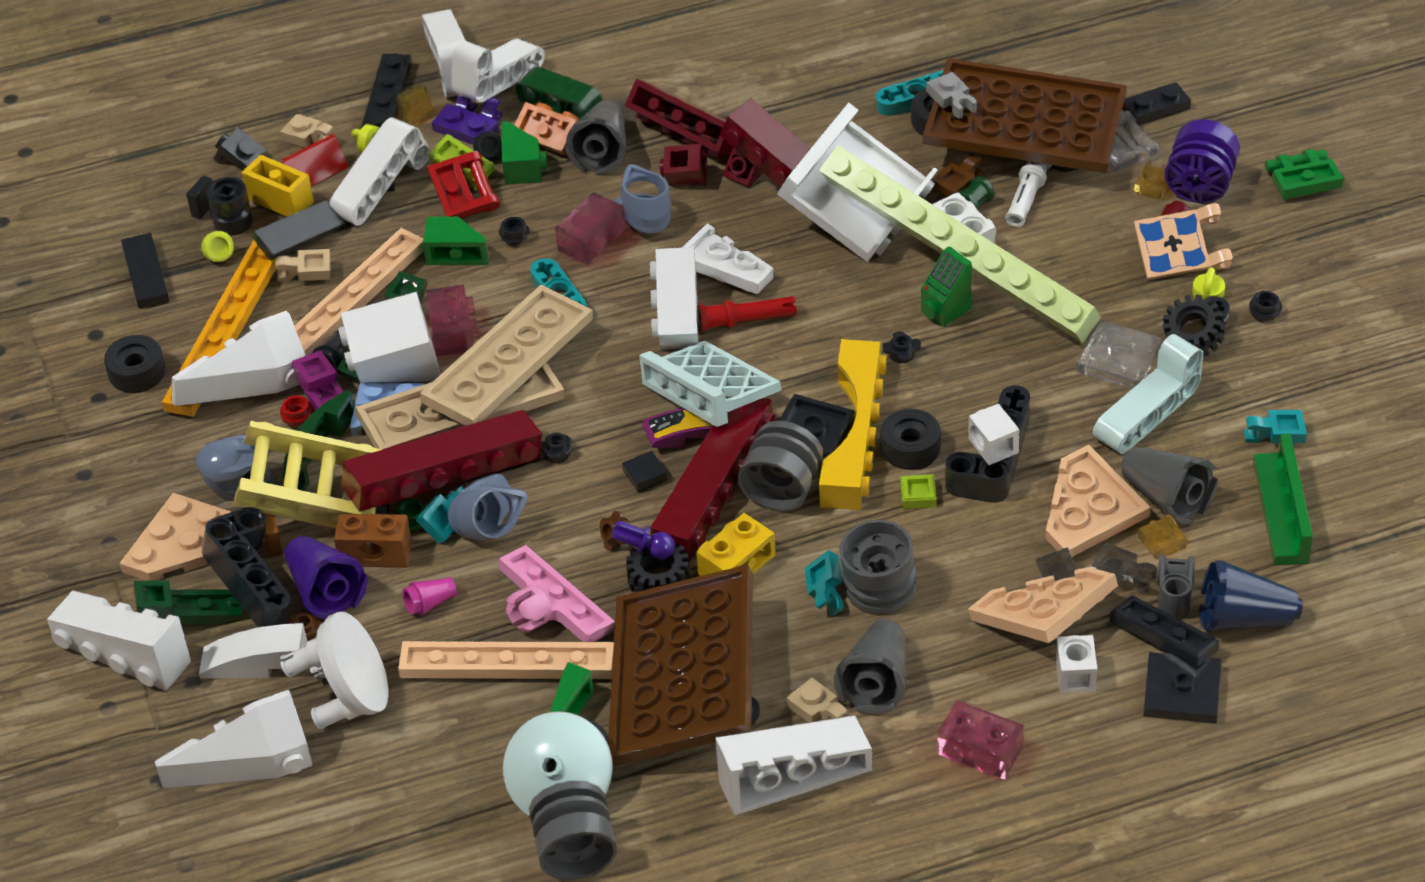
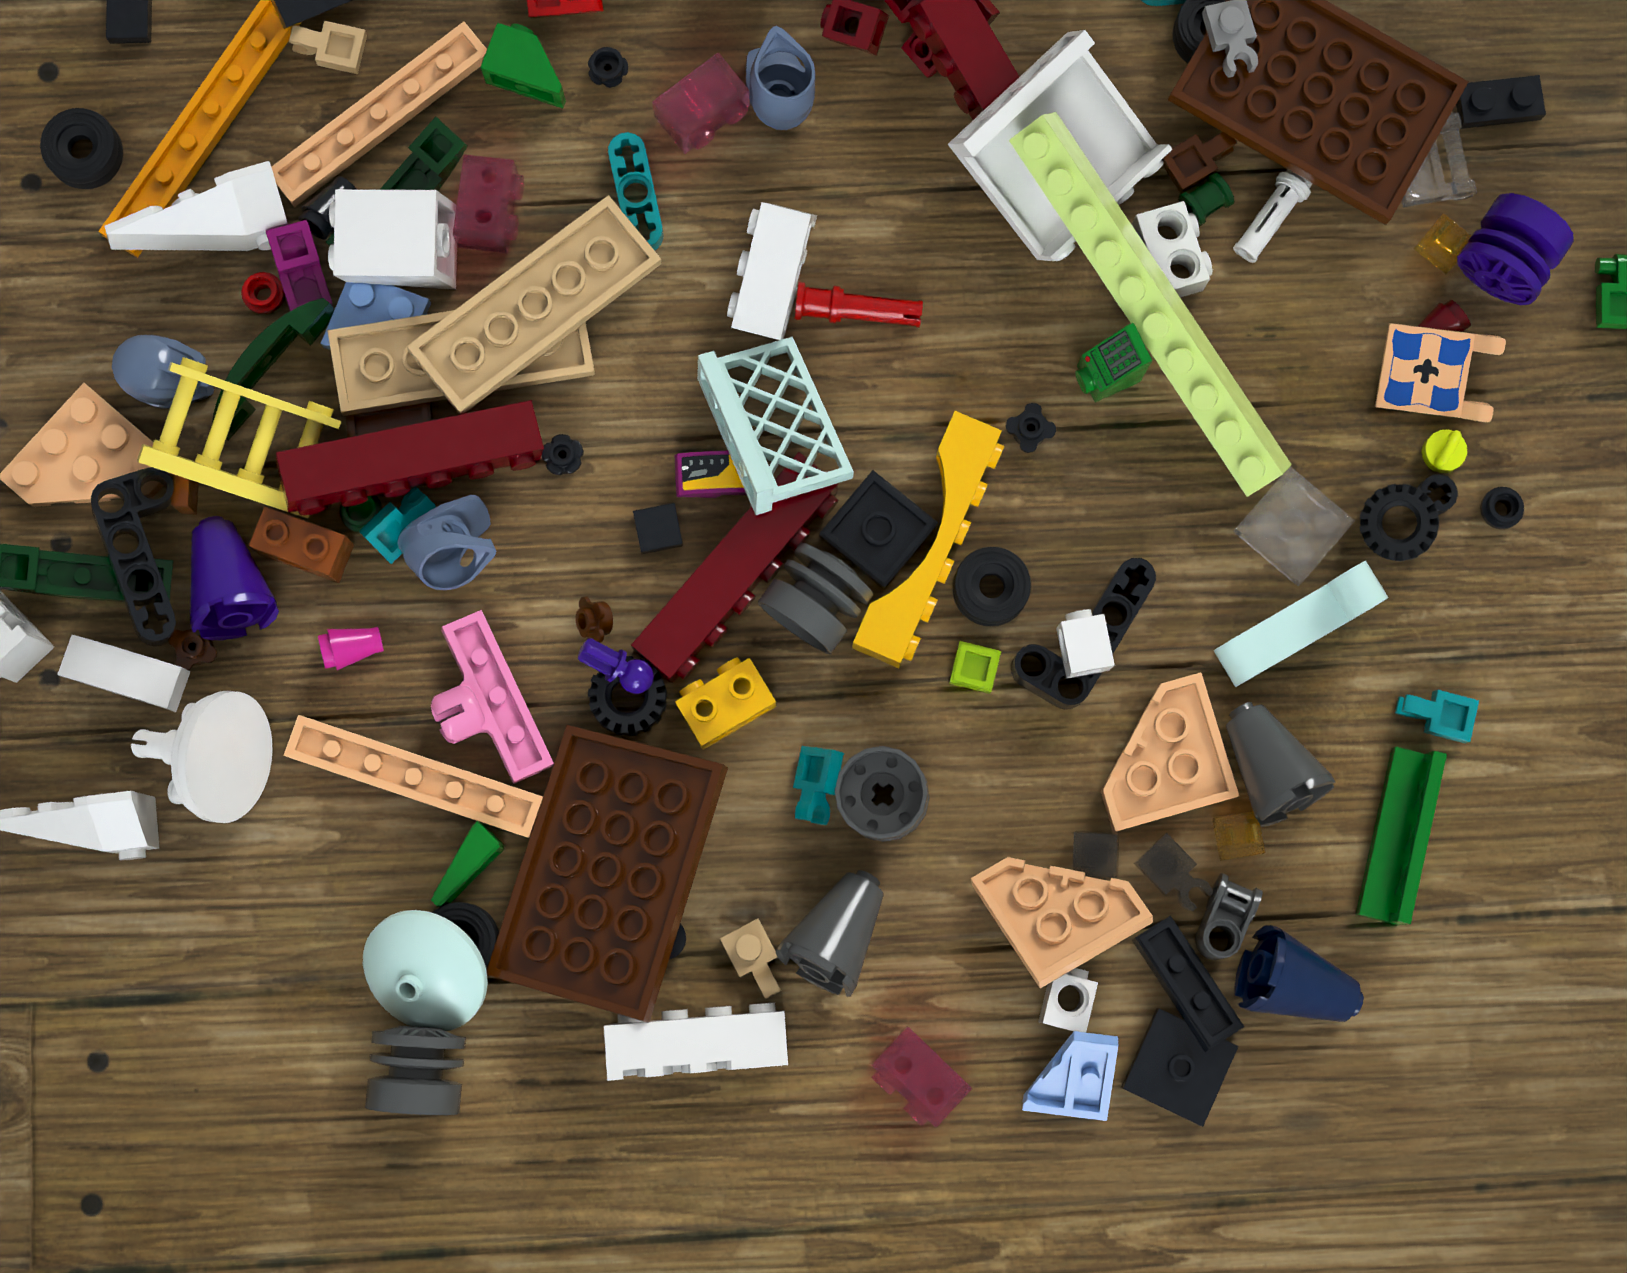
camera: 10 degrees right, 35 degrees up
white wing [682,223,774,294] -> none
none -> light blue wing [1022,1031,1118,1121]

